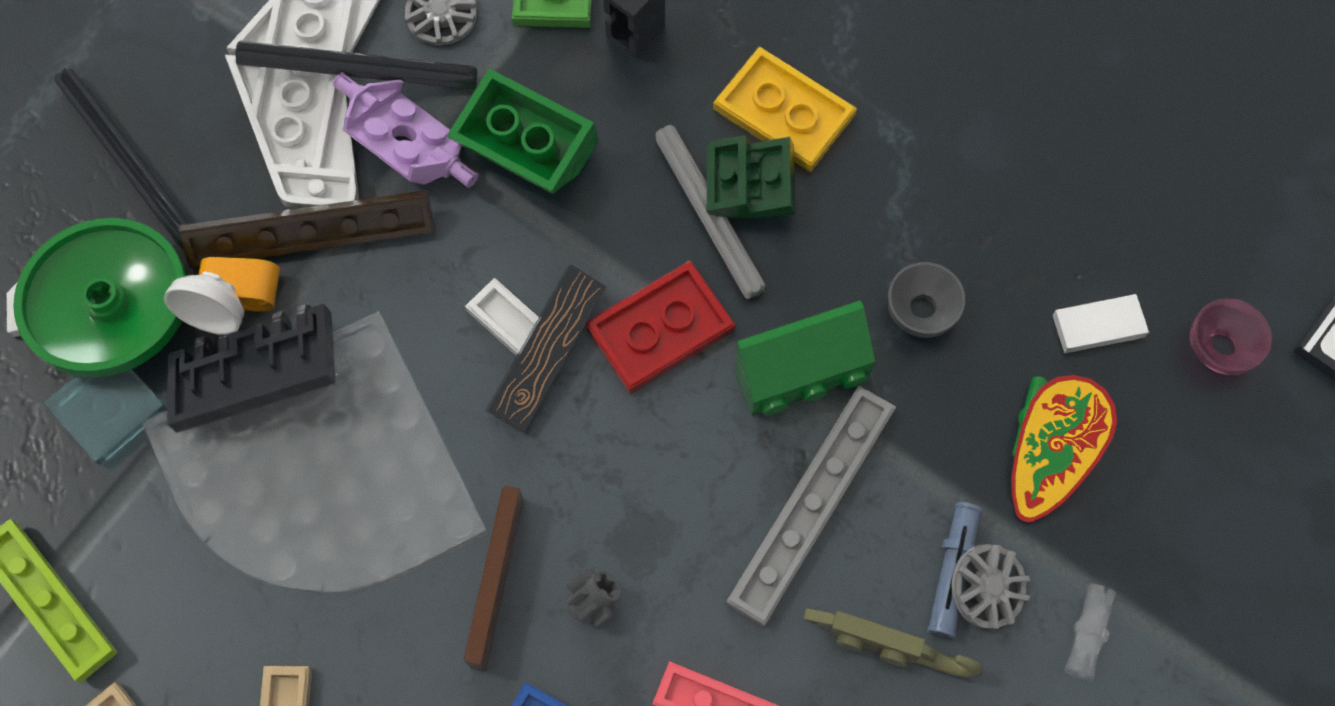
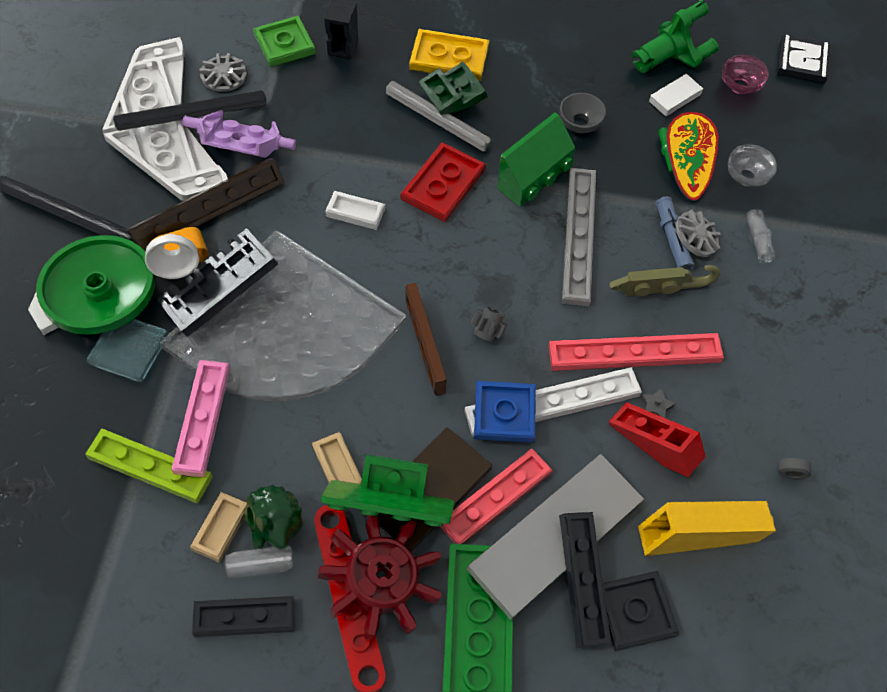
camera: 30 degrees left, 10 degrees down
green slope [447,68,600,194] -> none
black tile [485,265,606,432] -> none
none -> bright pink tile [172,360,230,478]
none -> green wheel [631,0,719,73]
none -> clear piece [728,144,777,187]

